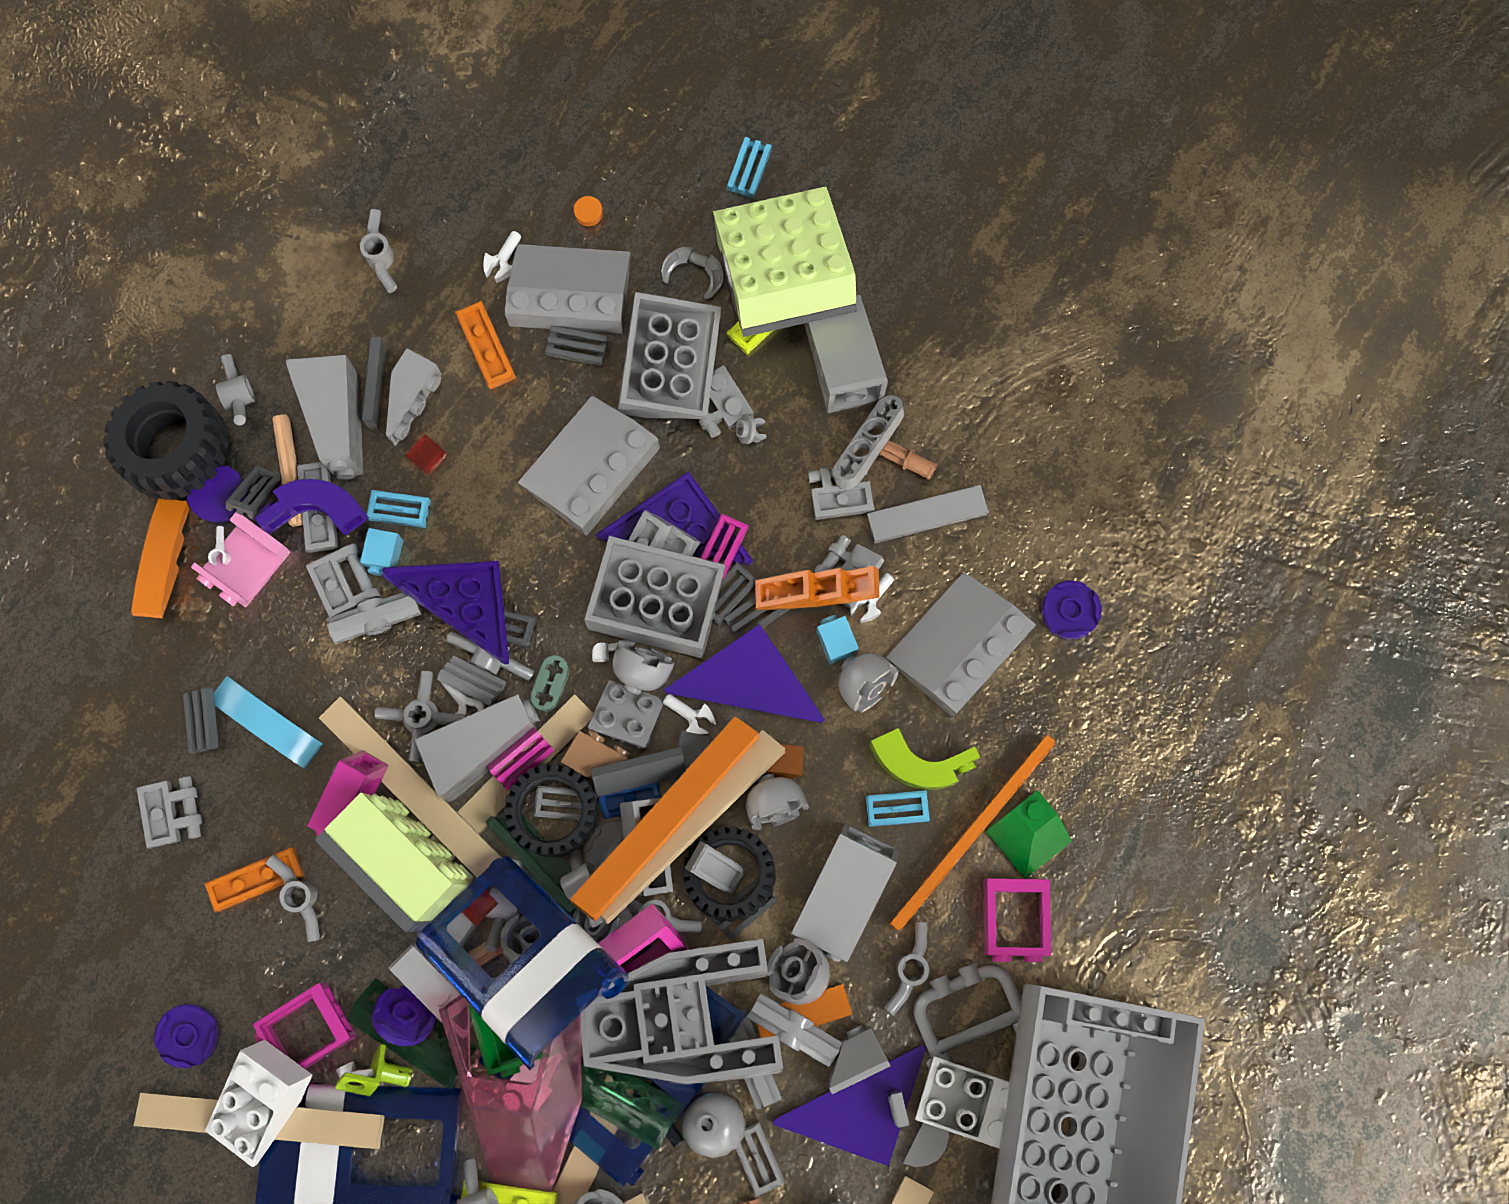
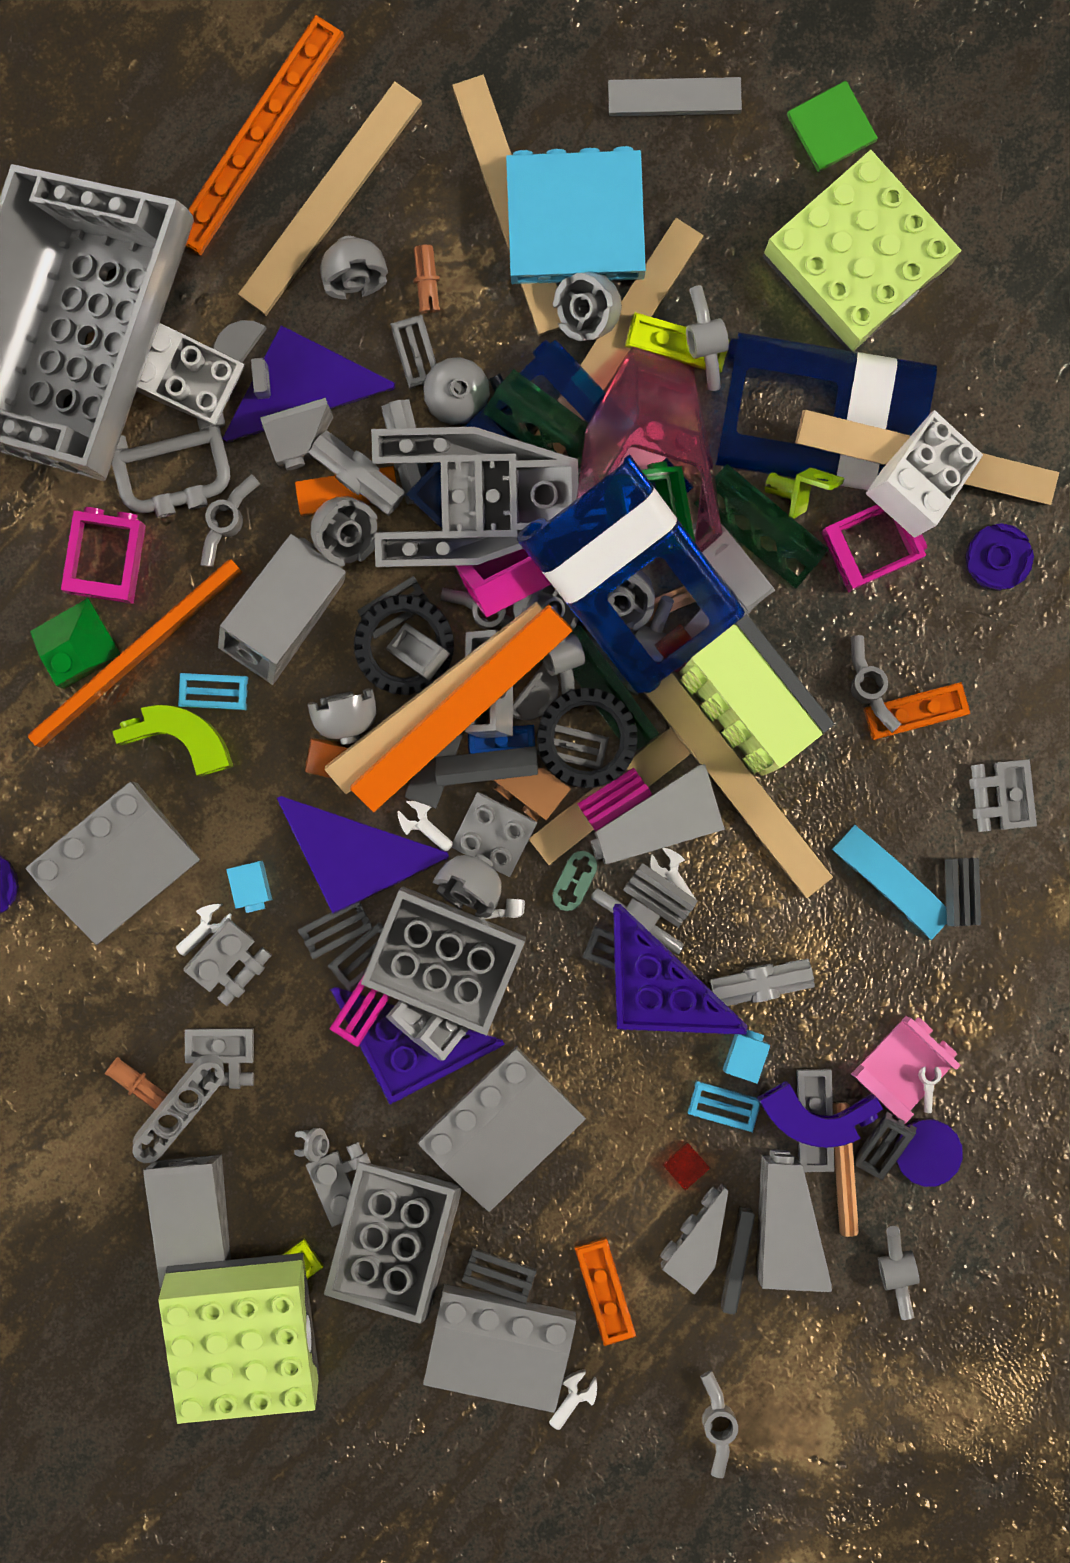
camera: 175 degrees left, 10 degrees up
black tyre [103,381,229,500] -> none
orange slope [131,498,190,618] -> none
light grey plate [306,544,381,618] -> none
dark pink window [307,751,389,836] -> none
white hand [336,1061,374,1083] -> none
dark purple tile [371,986,436,1046] -> none
light grey bar [375,671,467,763] -> none
orange tile [574,196,603,227] -> none
light grey piece [661,247,724,300] -> none
medium azure tile [727,137,772,199] -> none
orange slope [755,566,880,610] -> none
light grey cylinder [838,653,898,713] -> none
light grey tile [867,485,989,544] -> none

